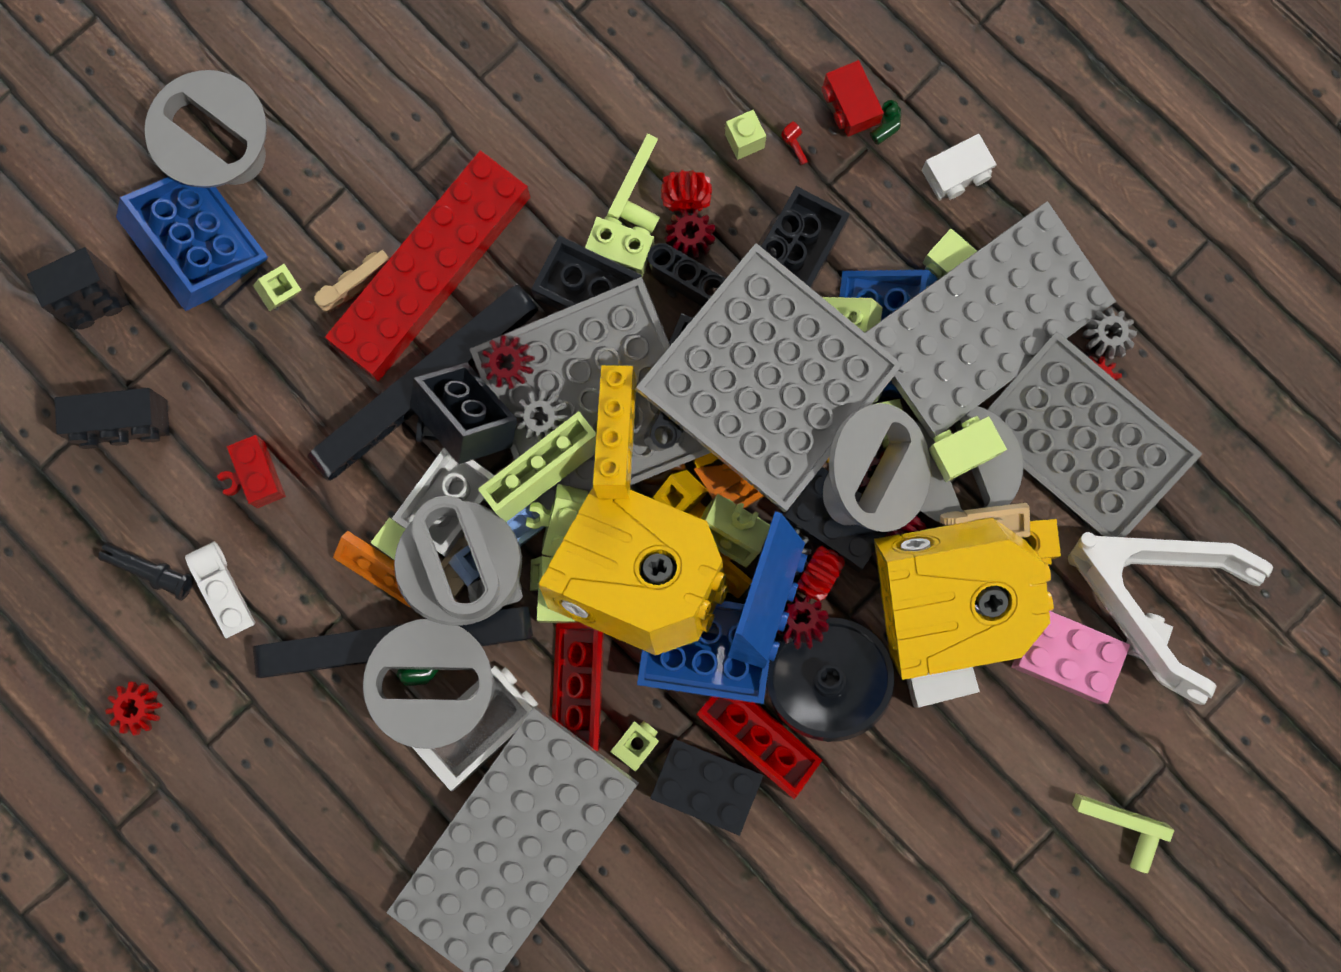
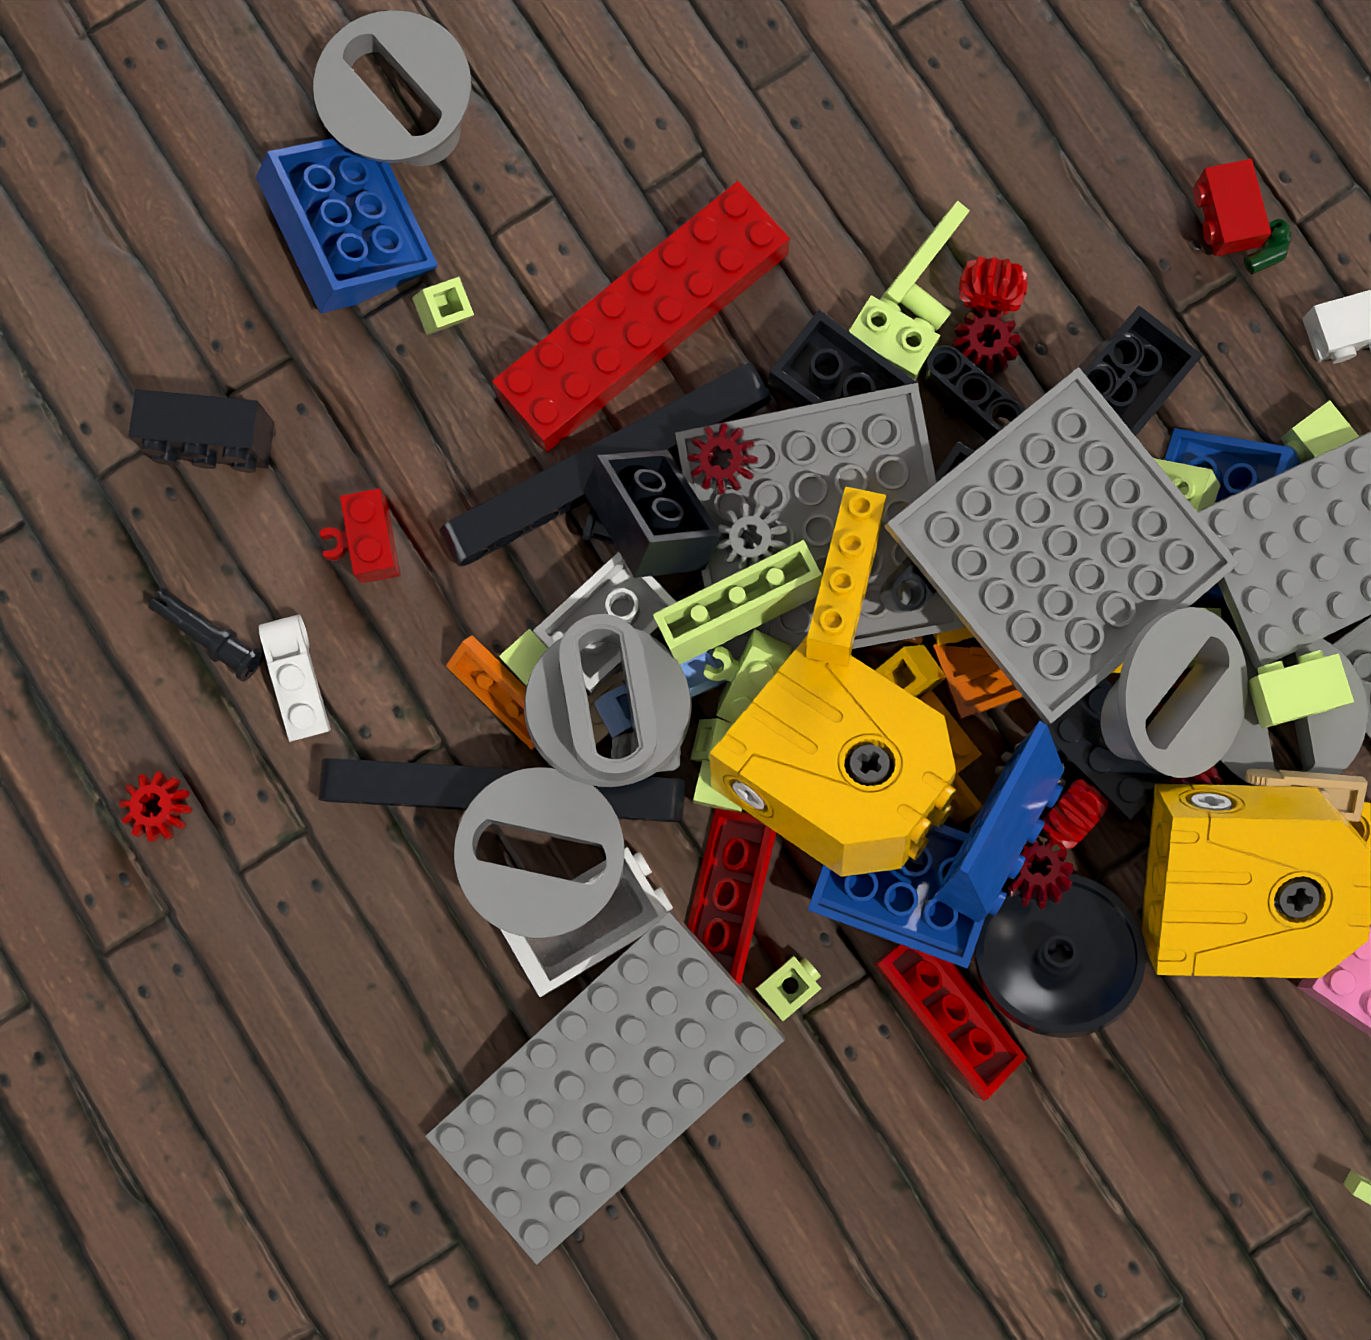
camera: 15 degrees right, 0 degrees up
black brick [27,247,130,330] -> none
tan hinge [314,250,389,313] -> none
dark green arm [397,669,439,686] -> none
black brick [650,739,764,836] -> none
yellowish green brick [701,494,770,567] -> none
yellowish green brick [725,109,766,160] -> none
red hand [781,121,808,165] -> none
white brick [906,667,980,708] -> none

